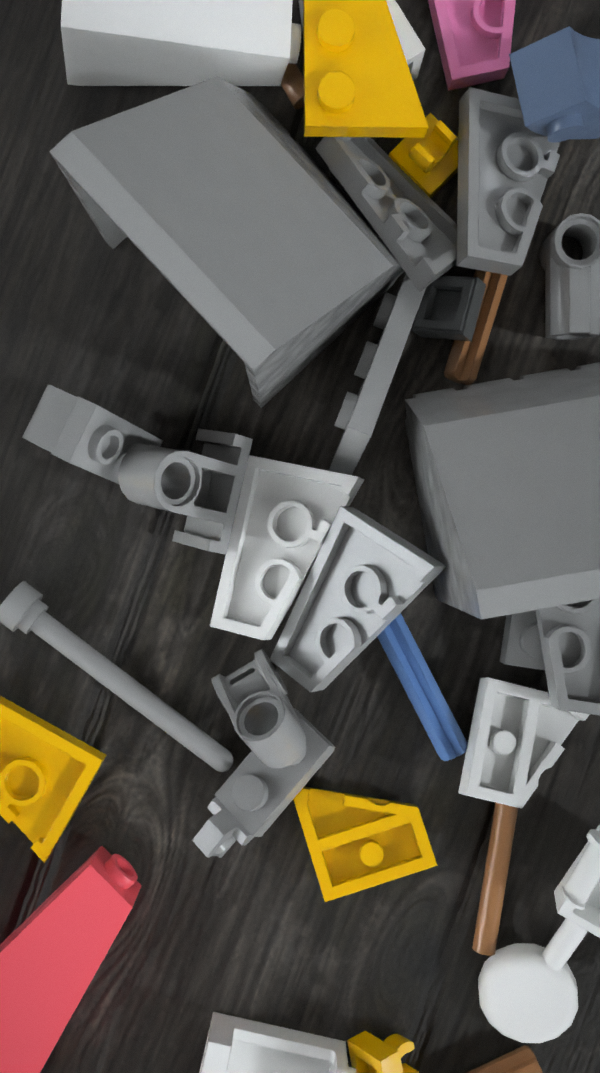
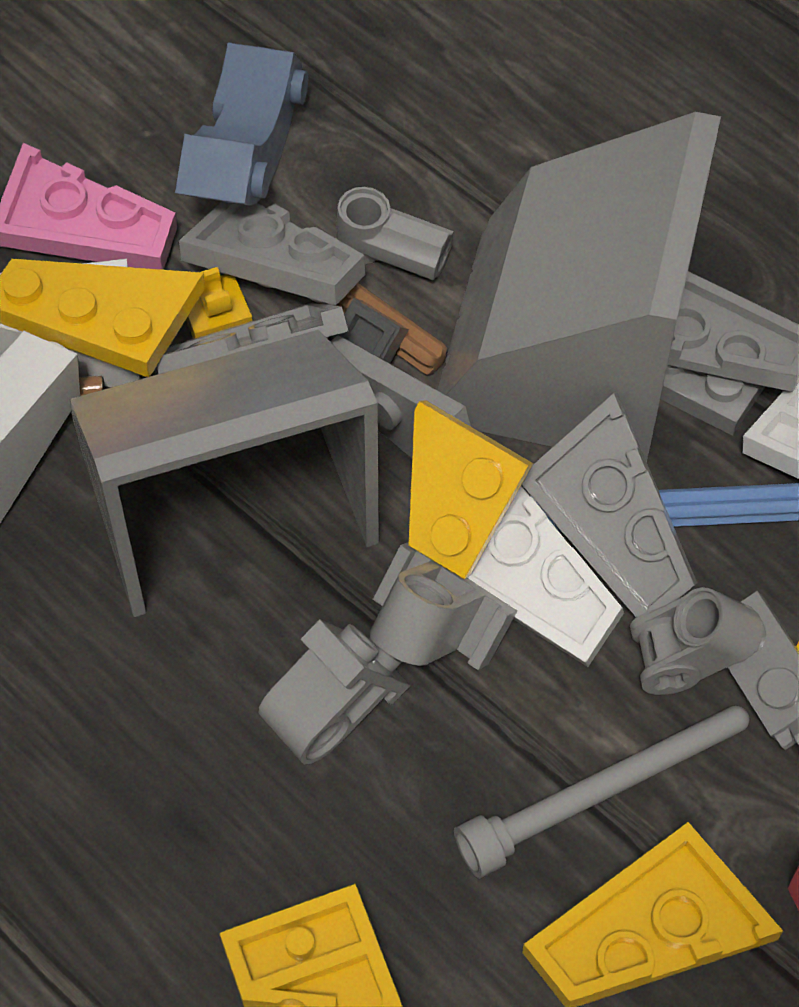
camera: 65 degrees left, 30 degrees down
none -> yellow wing [408,400,533,579]

